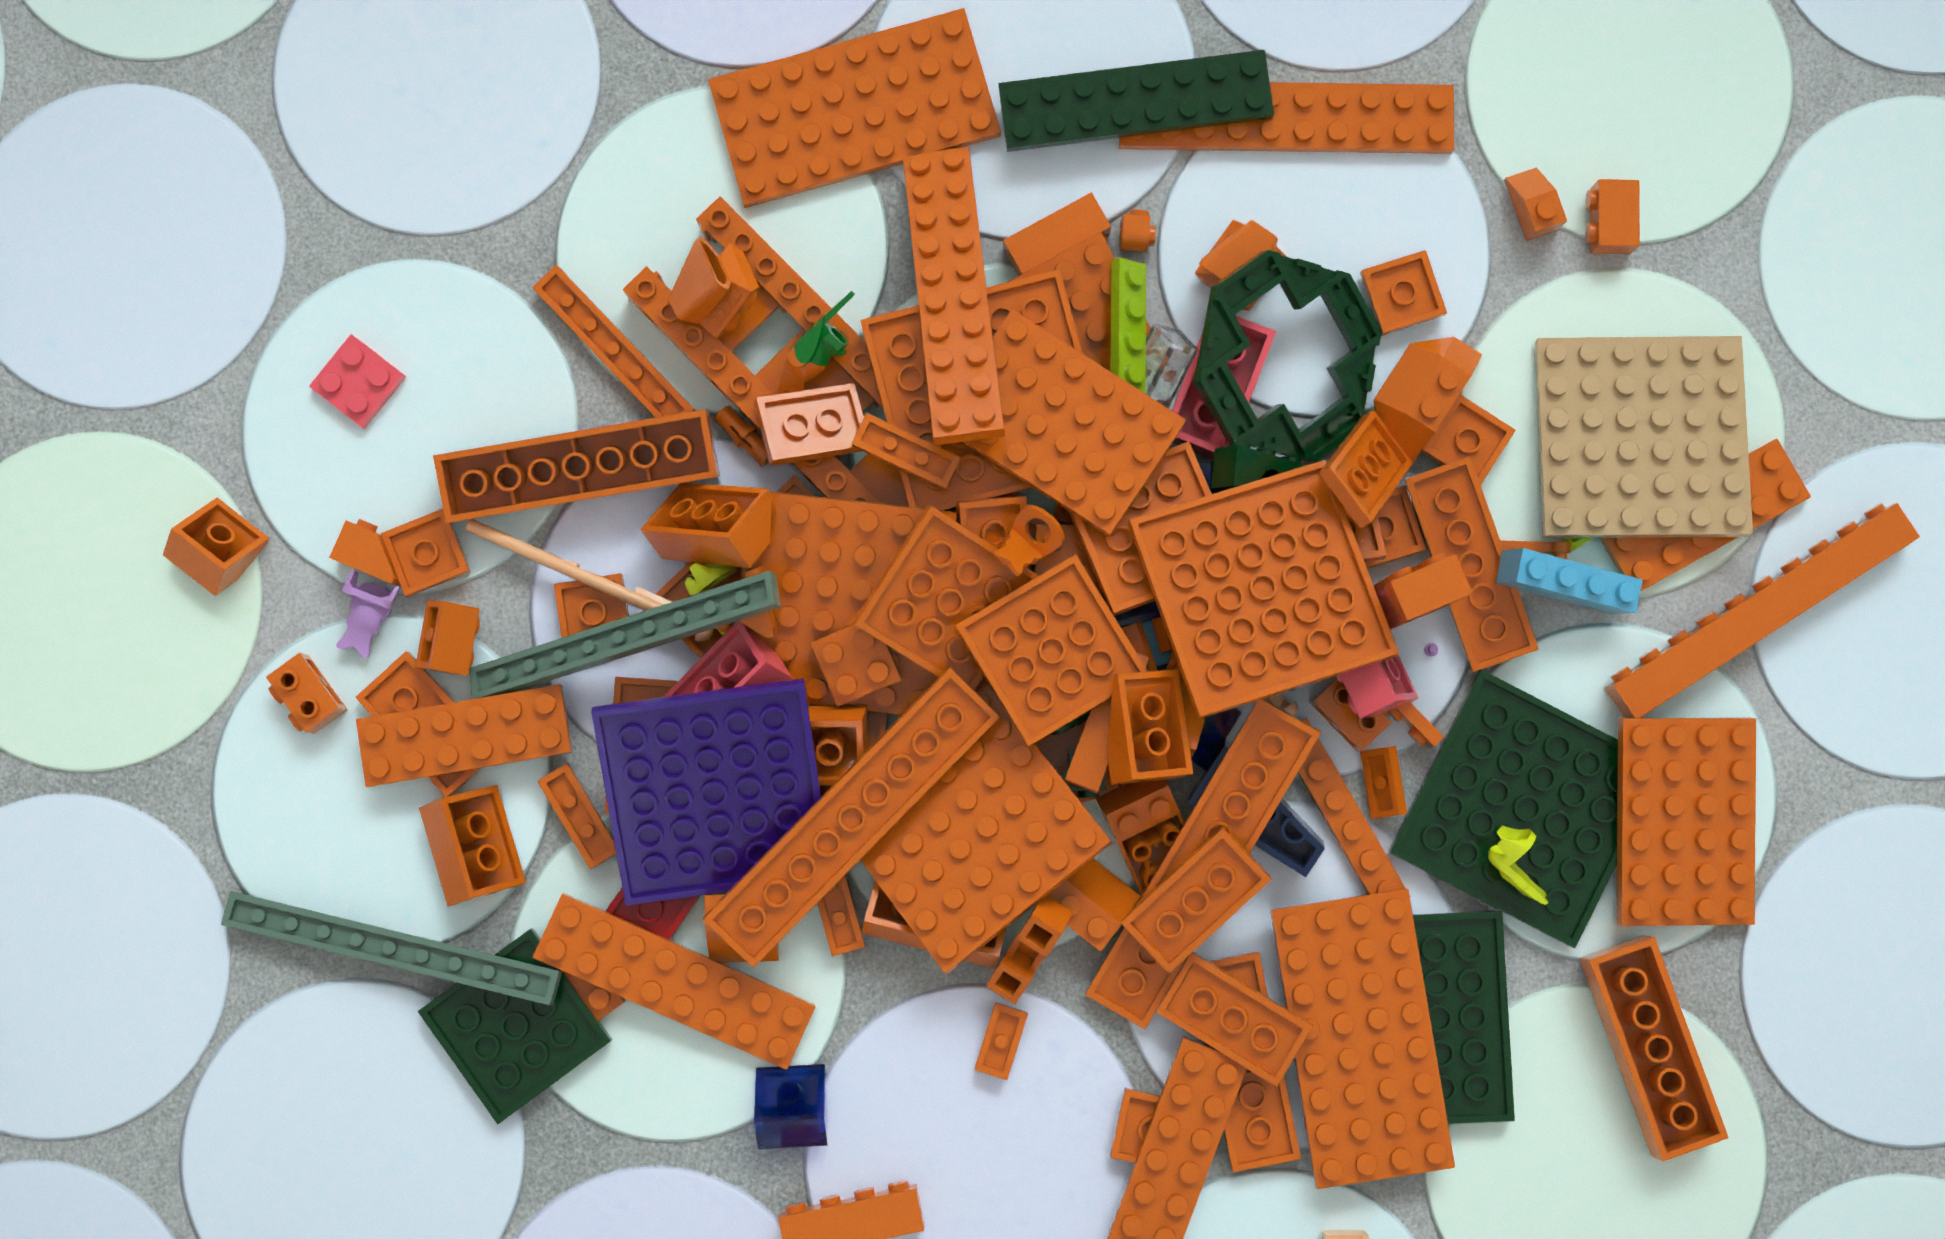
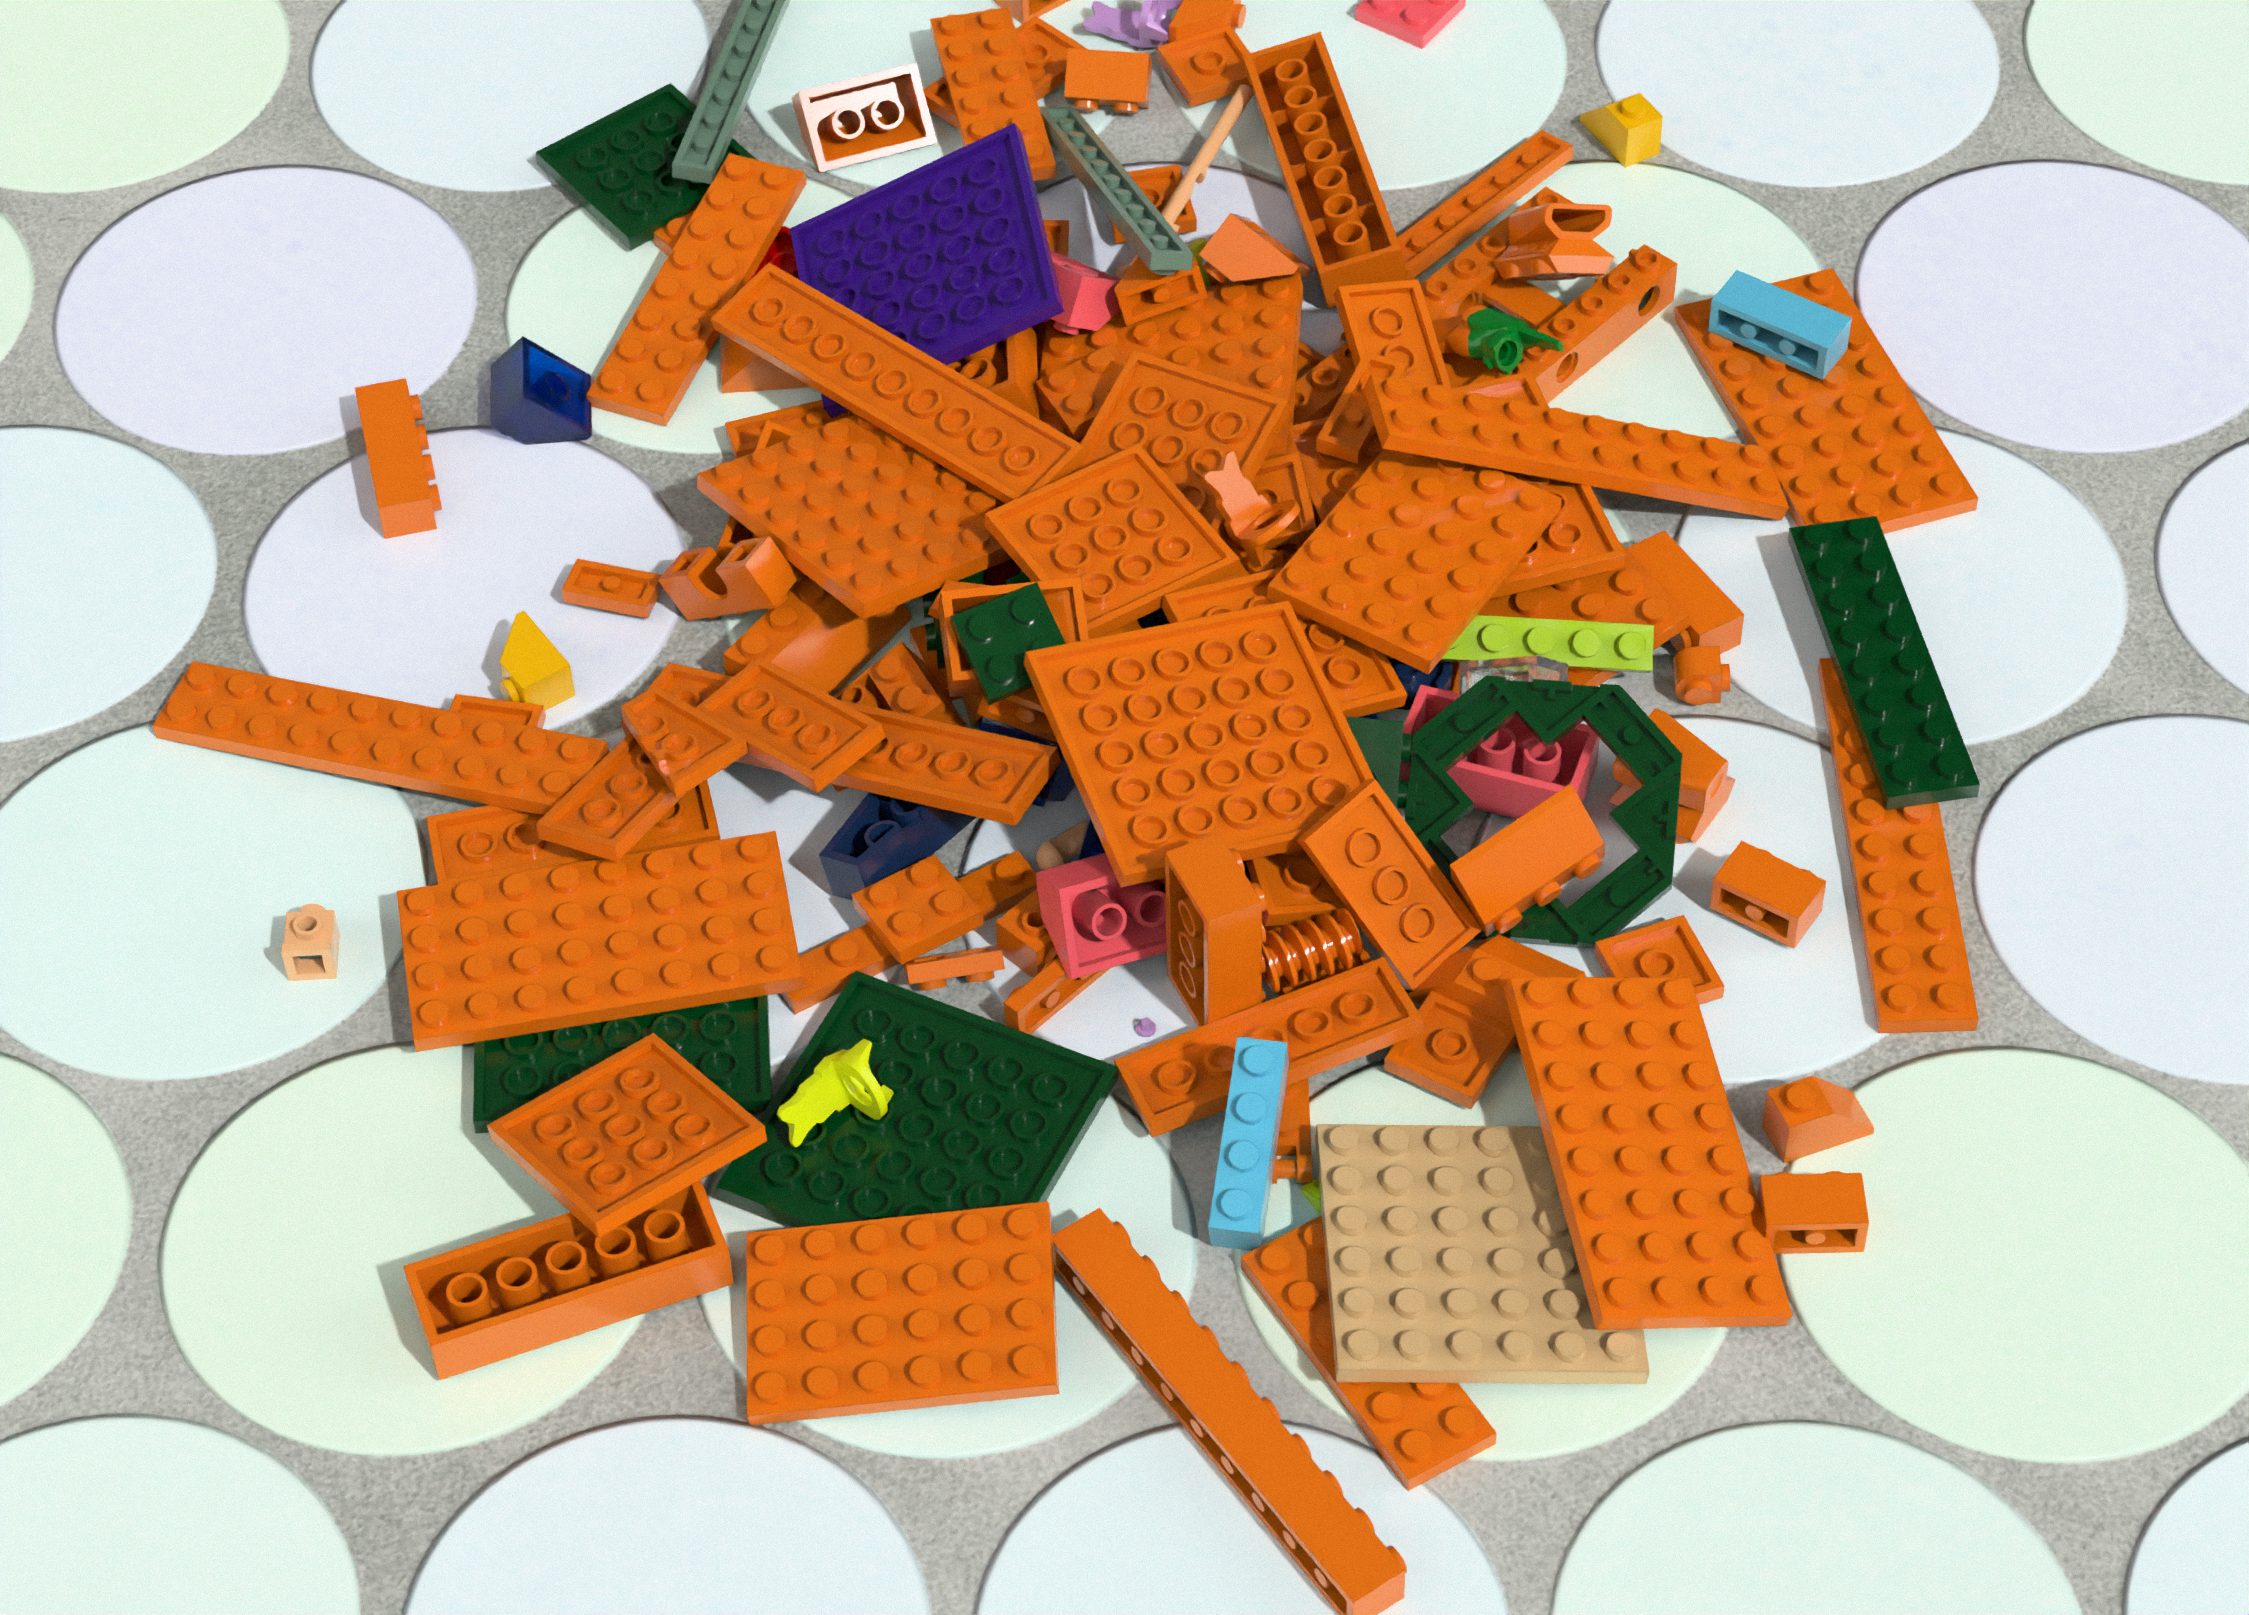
camera: 90 degrees right, 35 degrees down
none -> orange plate [487,1033,768,1238]
none -> yellow slope [499,611,575,711]
none -> orange wing [621,685,748,799]
none -> orange plate [852,854,984,965]
none -> dark green plate [950,582,1066,706]
none -> orange piece [1262,907,1362,993]
none -> orange slope [1450,784,1605,937]
none -> orange plate [1503,977,1792,1330]
none -> yellow slope [1580,93,1663,168]
none -> medium azure brick [1708,270,1852,380]
none -> orange brick [1710,841,1826,949]

